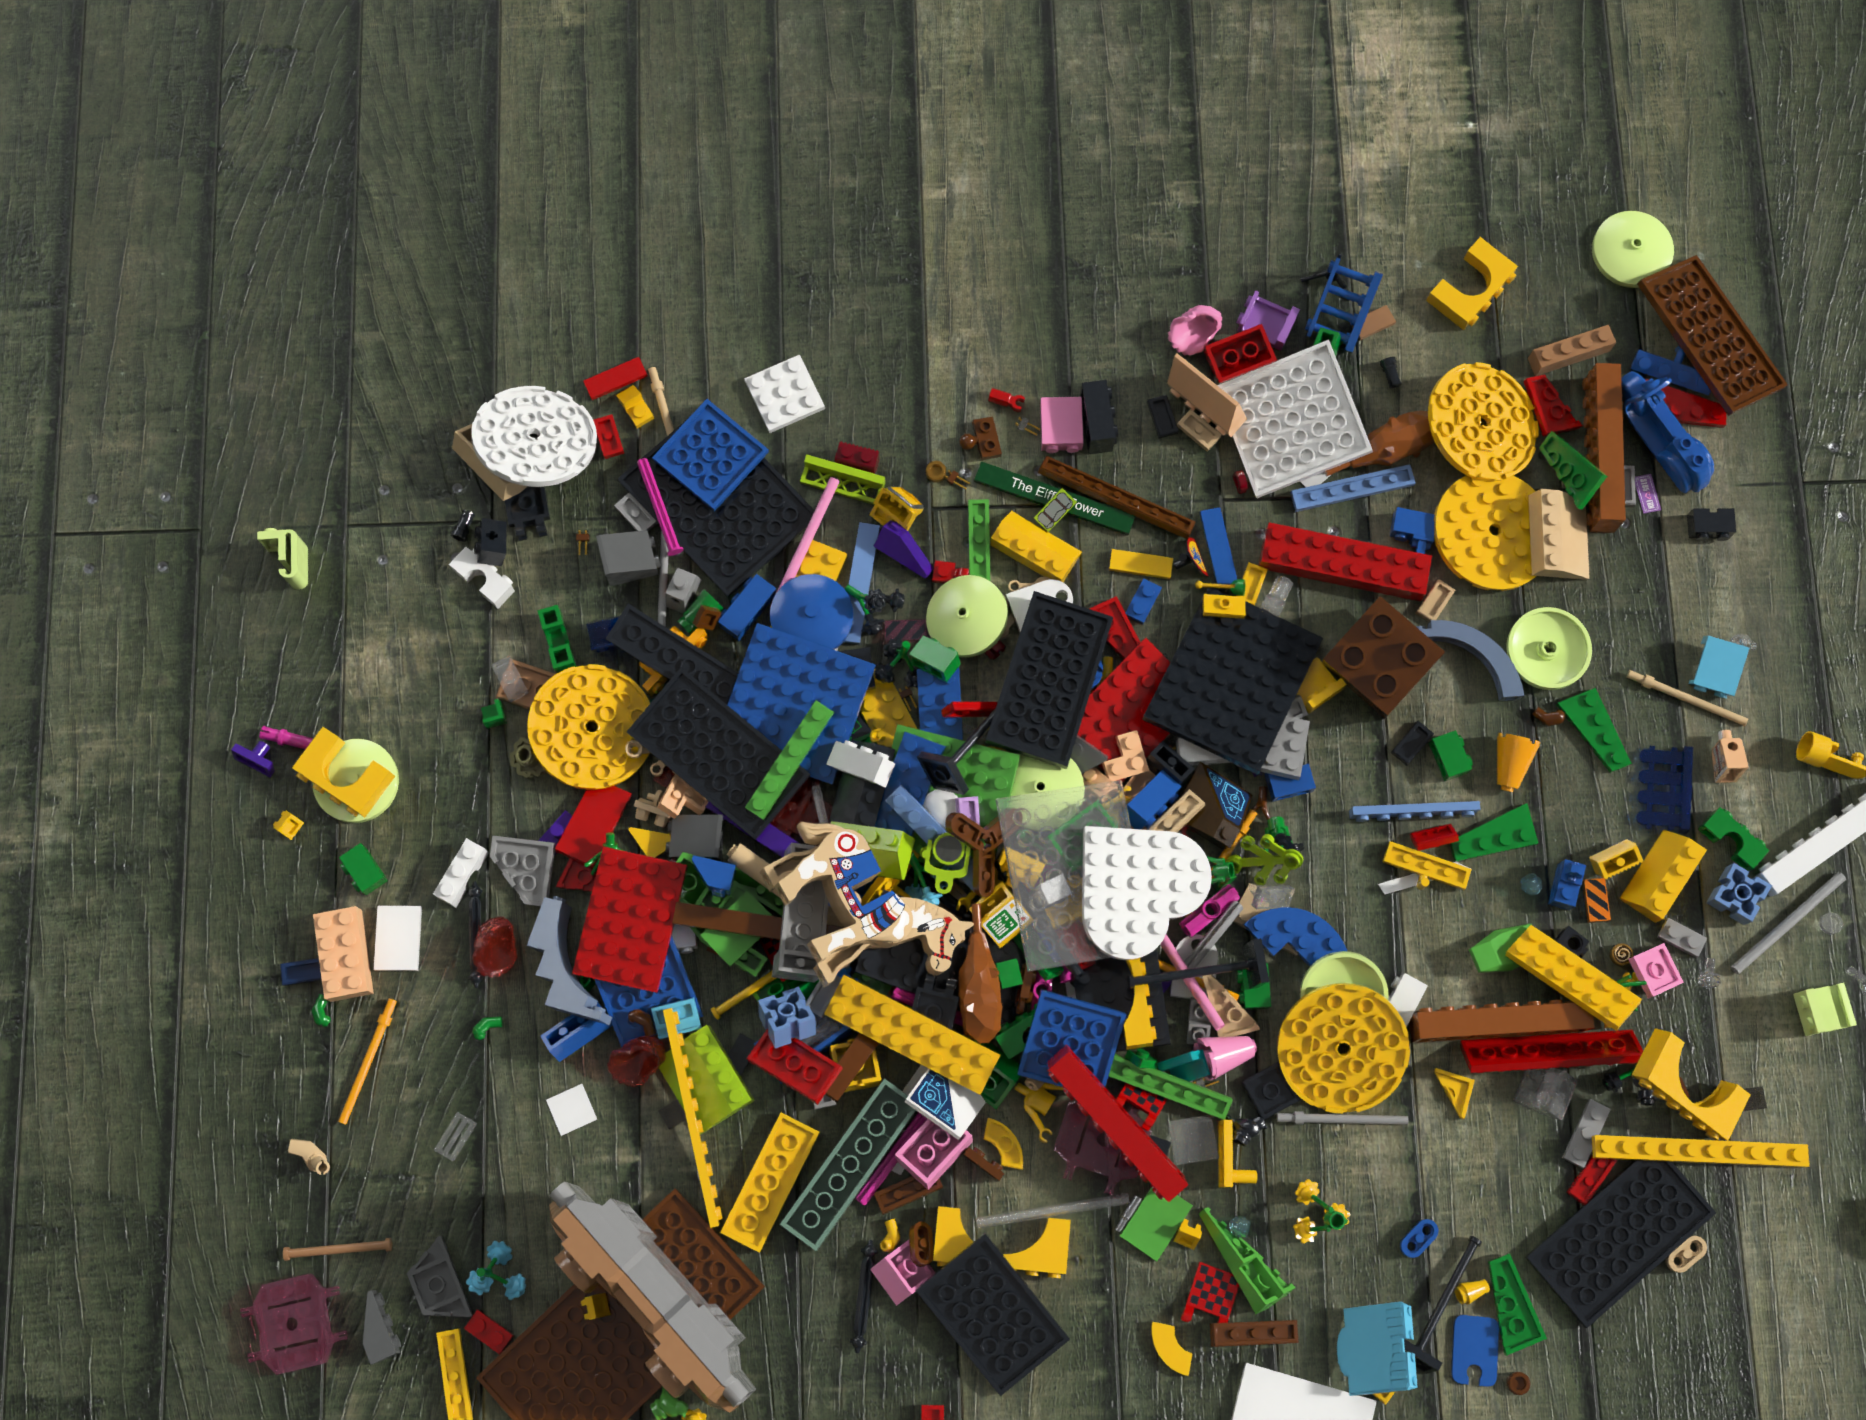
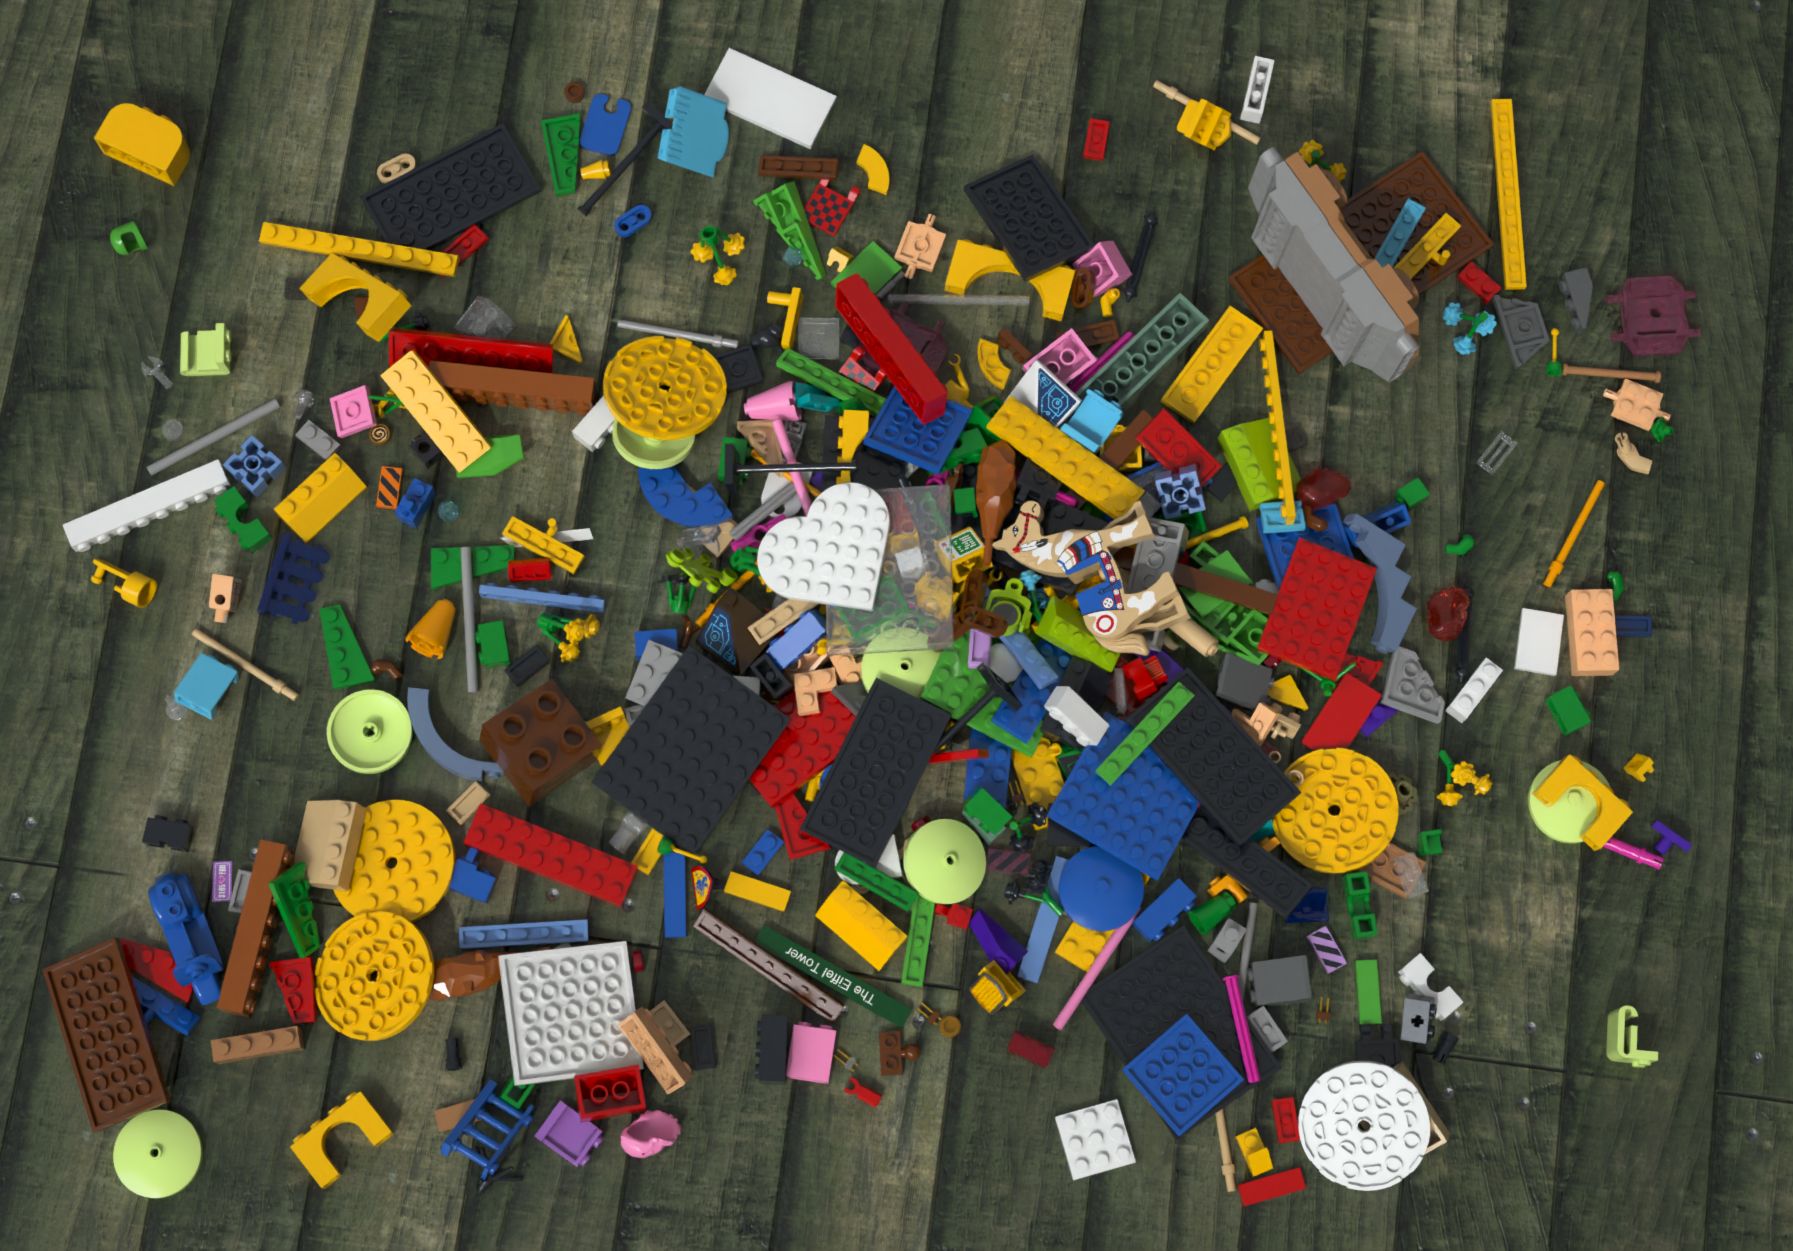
camera: 175 degrees left, 0 degrees up
white sticker [546,1084,597,1136] -> none
blue slope [692,855,736,898] -> none
reddish brown tile [693,605,721,630] -> none
lime fence [800,454,885,505] -> none
tile [1034,488,1077,532] -> none
yellow plate [1203,594,1246,619] -> none
light grey plate [1562,1099,1611,1168] -> none
yellow brick [1589,839,1643,879] -> none
none -> light grey piece [460,547,478,693]
none -> yellow plant [537,612,600,663]
none -> green tile [834,852,919,912]
none -> light nougat plate [894,214,946,279]
none -> medium azure panel [1060,389,1124,455]
none -> red piece [1121,655,1169,701]
none -> lavender tile [1307,926,1347,974]
none -> bright green tile [1355,960,1382,1025]
none -> medium azure tile [1374,198,1426,268]
none -> yellow plate [1394,213,1461,279]
none -> green brick [1394,478,1430,511]
none -> yellow plant [1437,750,1492,806]
none -> hinge [1546,328,1563,376]
none -> light nougat plate [1603,378,1671,431]
none -> green plant [1651,417,1673,442]

